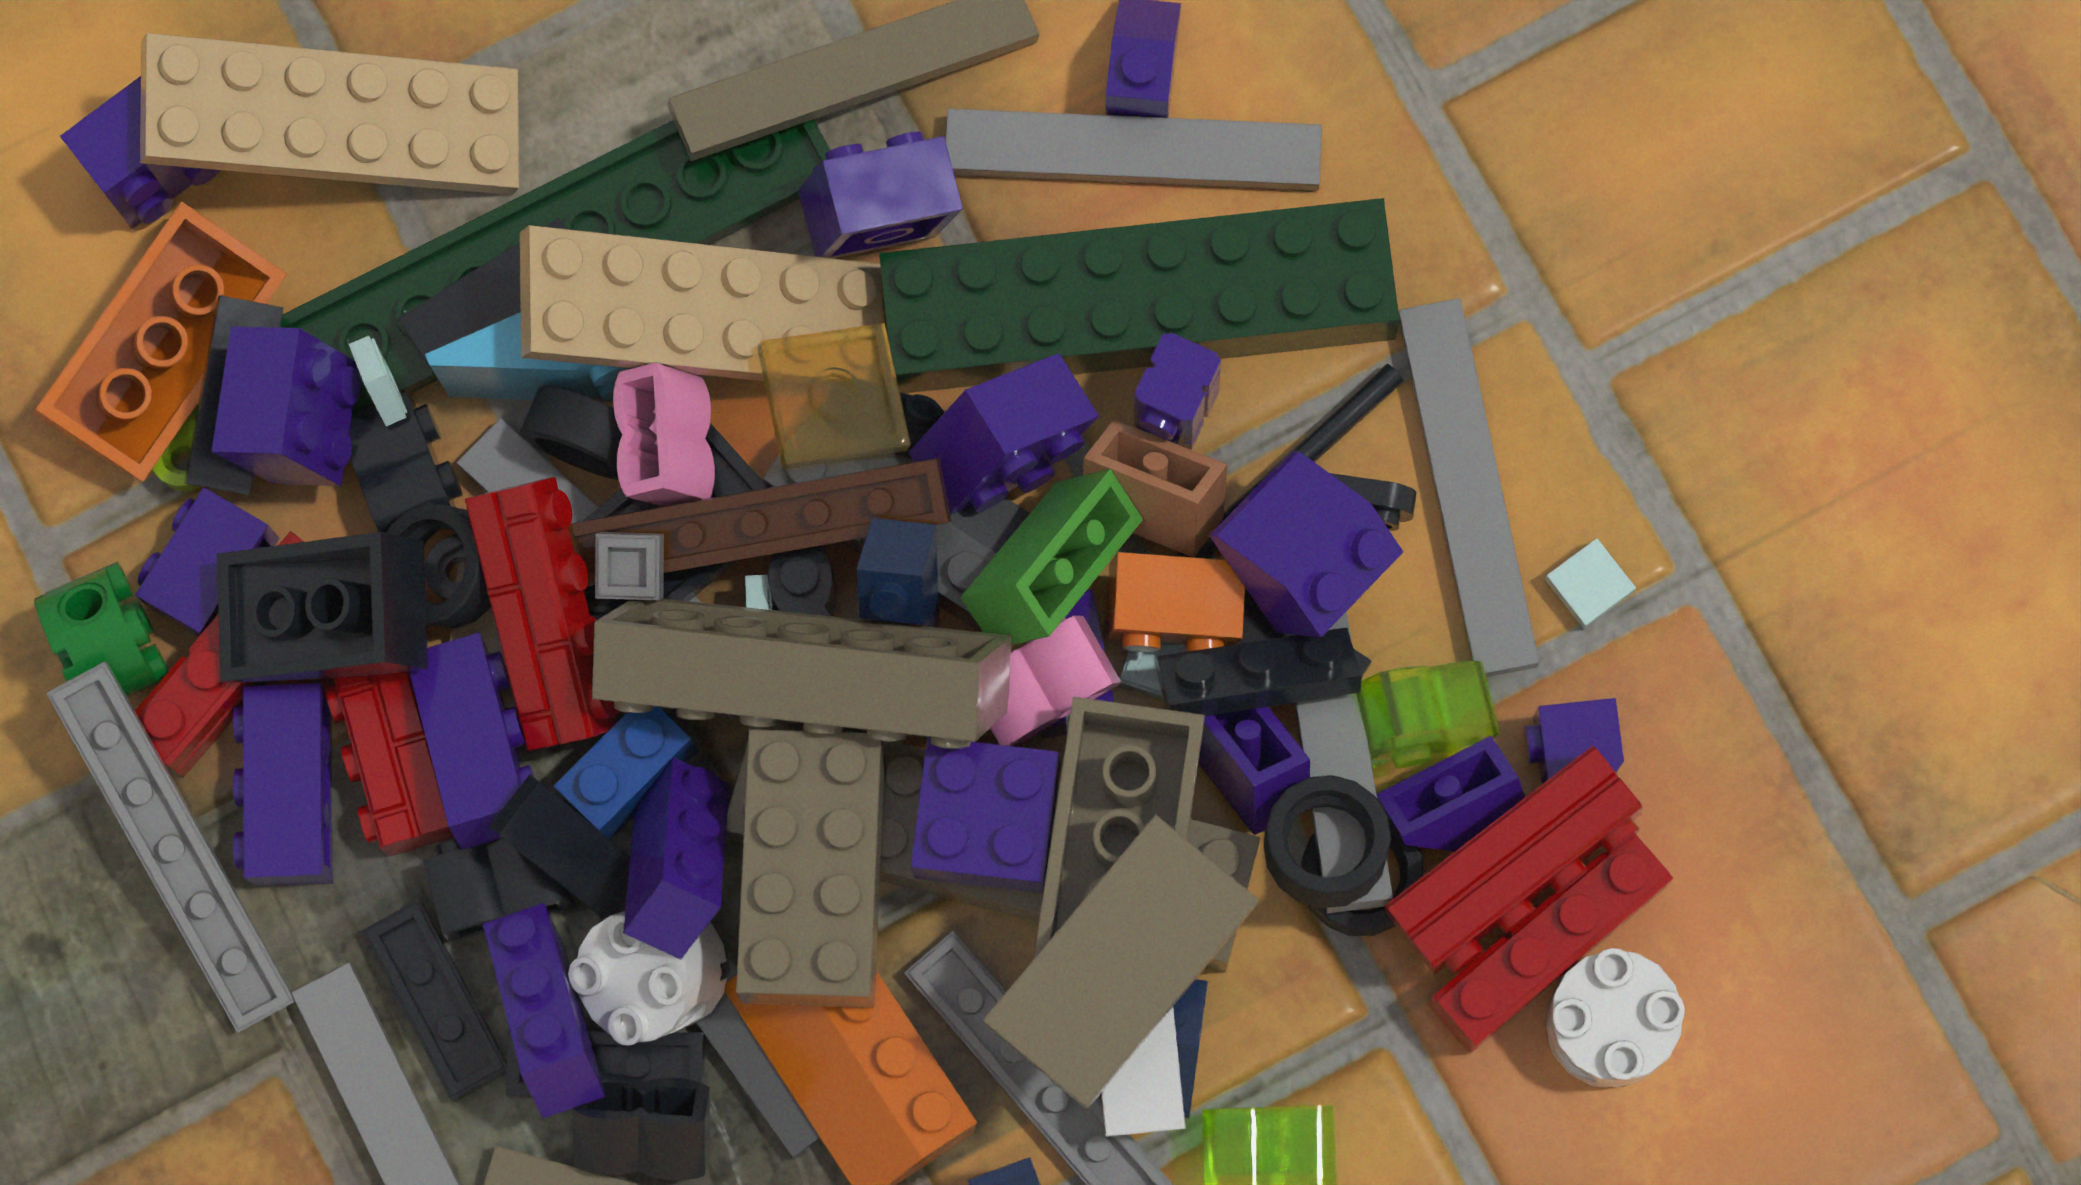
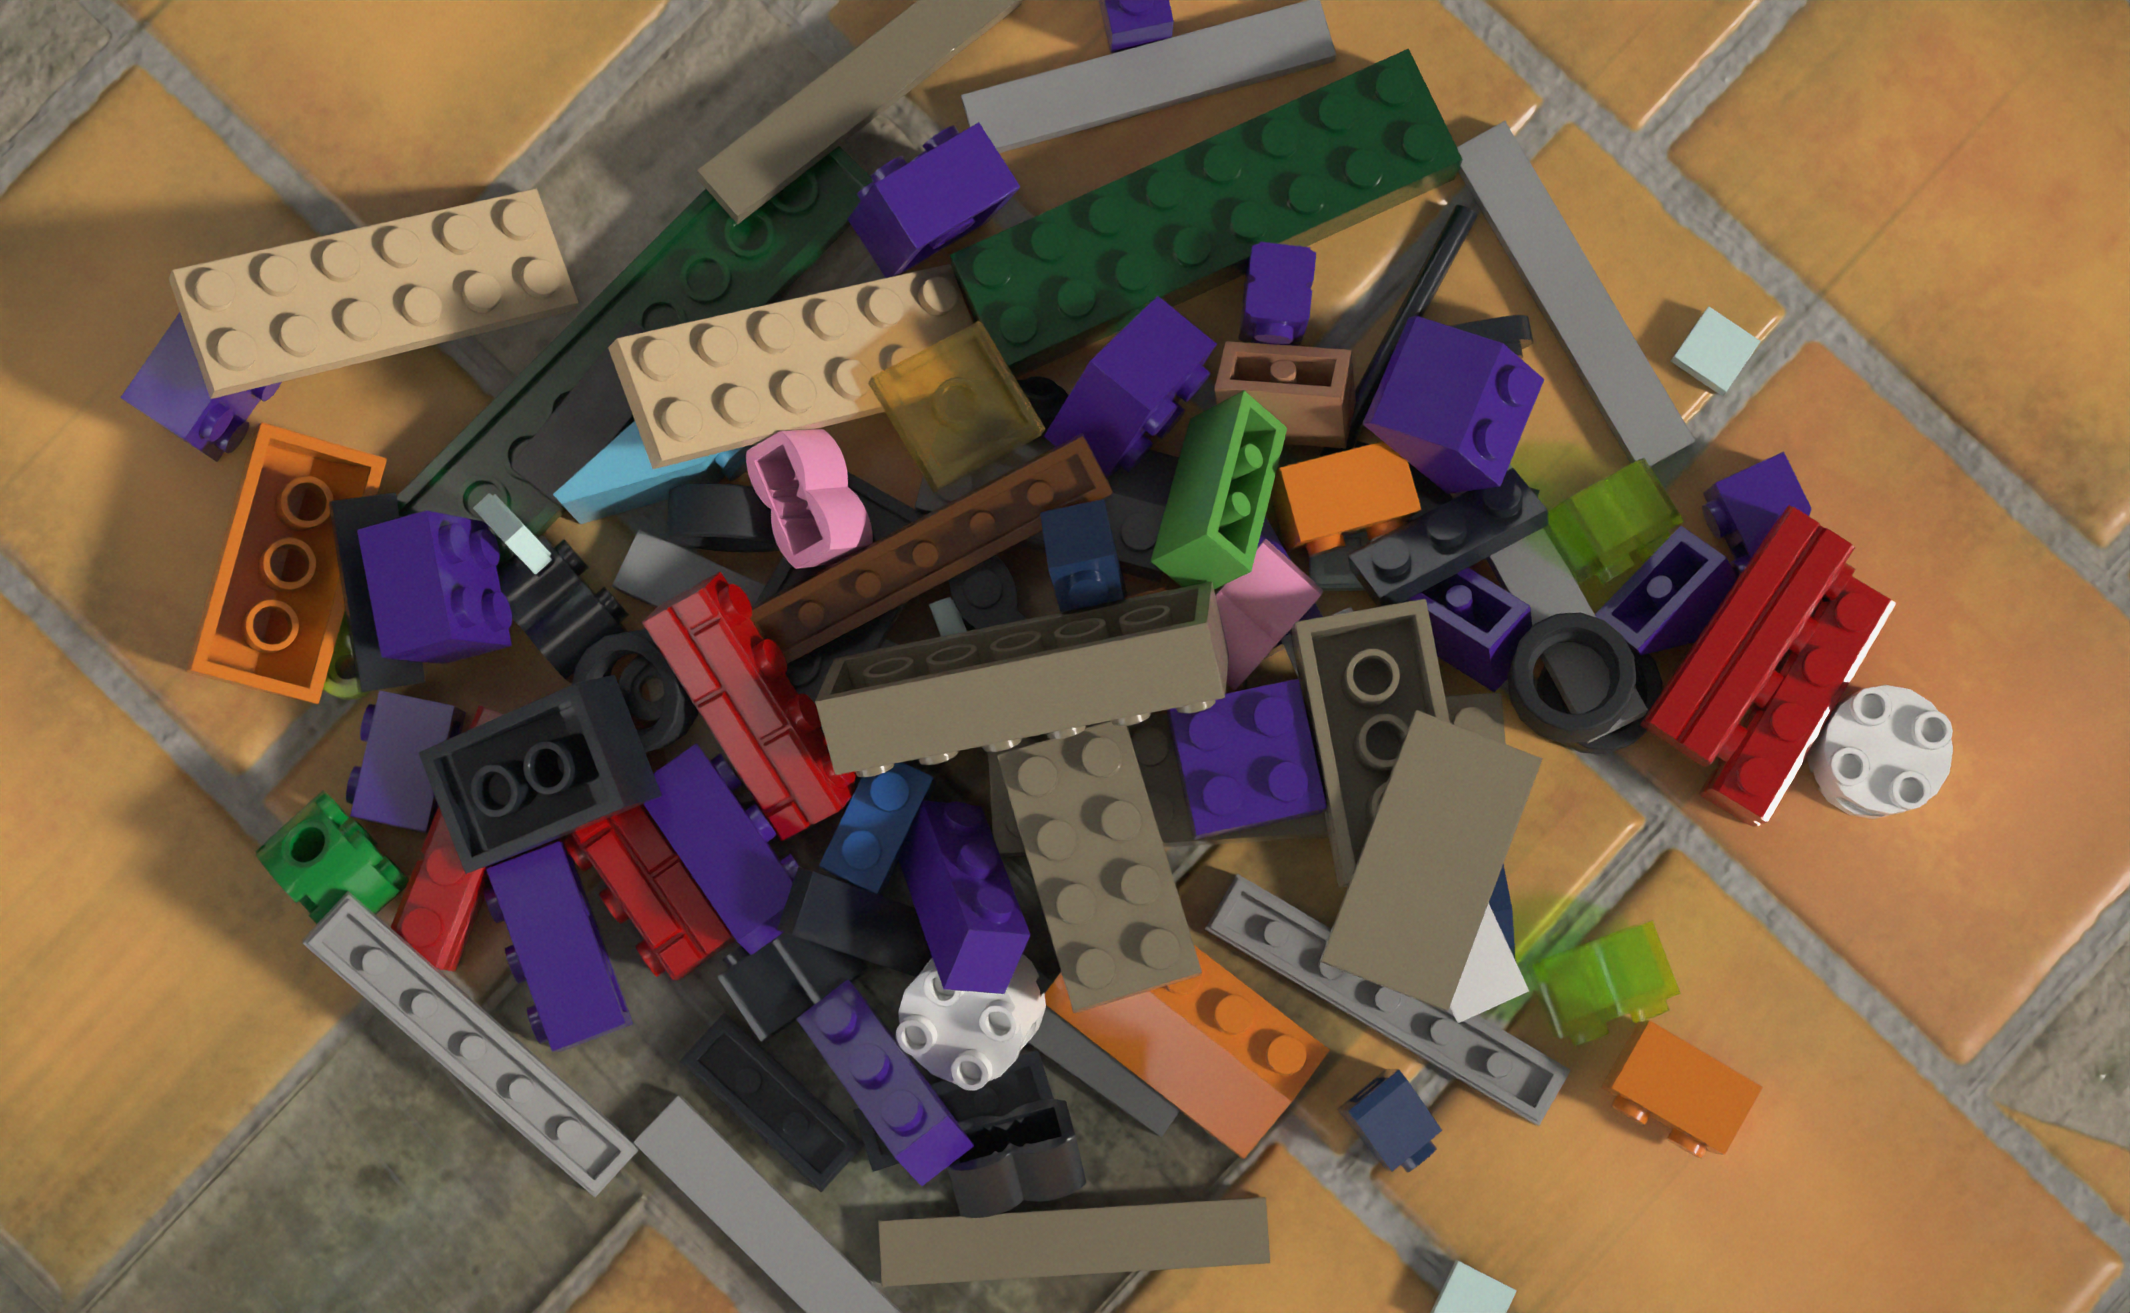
camera: 25 degrees left, 5 degrees up
light grey tile [595,532,664,600] -> none

